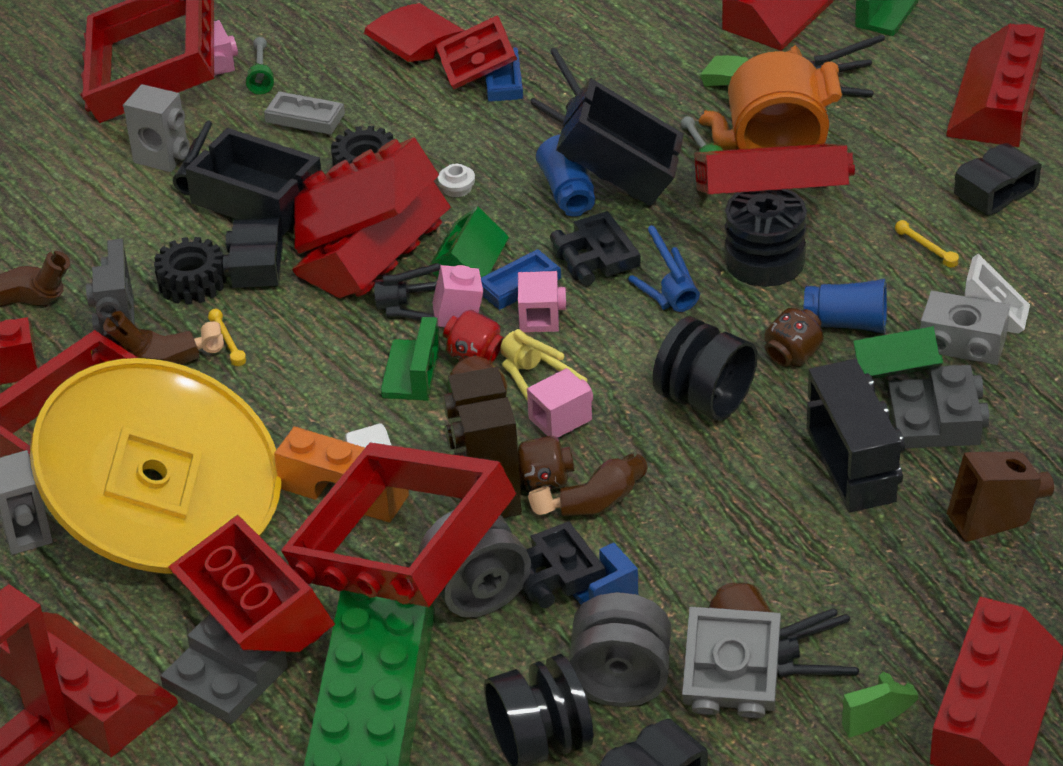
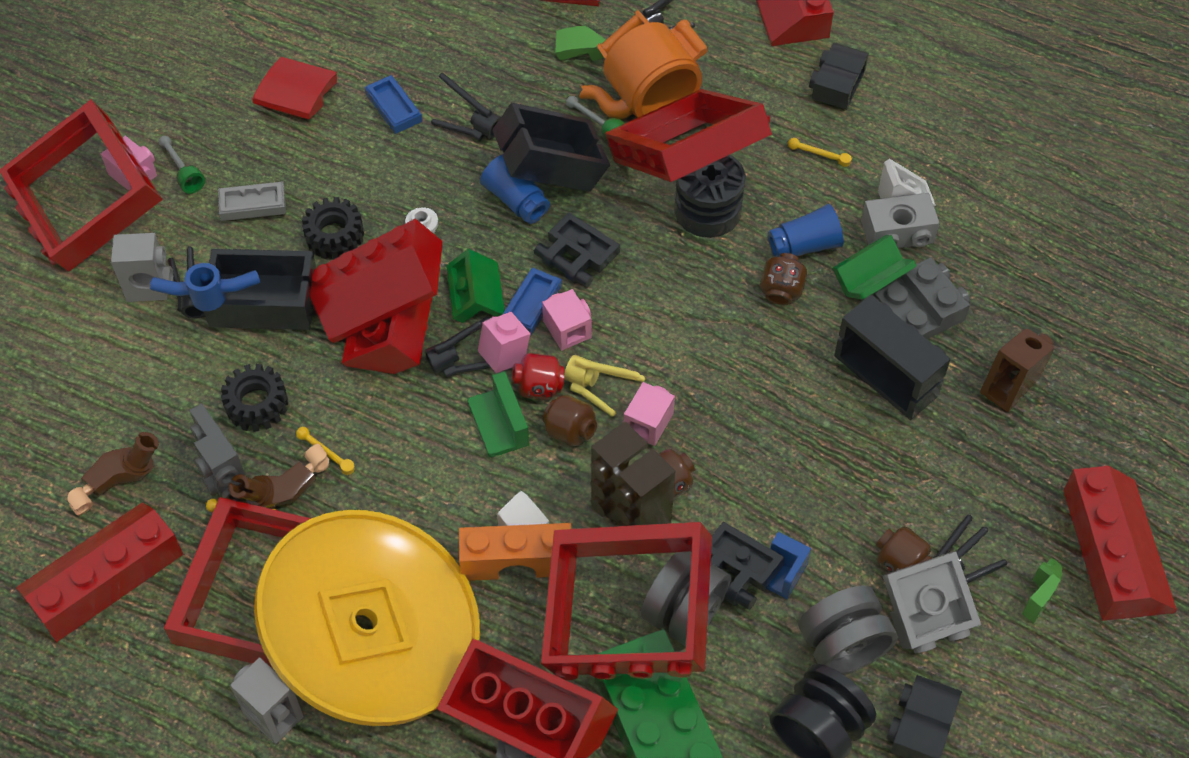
camera: 30 degrees left, 15 degrees up
black brick [223,217,283,288] -> none
red slope [435,15,517,90] -> none
reddish brown arm [528,453,648,516] -> none
blue plant [628,225,700,312] -> none
black wheel [652,316,757,421] -> none
none -> blue piece [150,263,261,311]

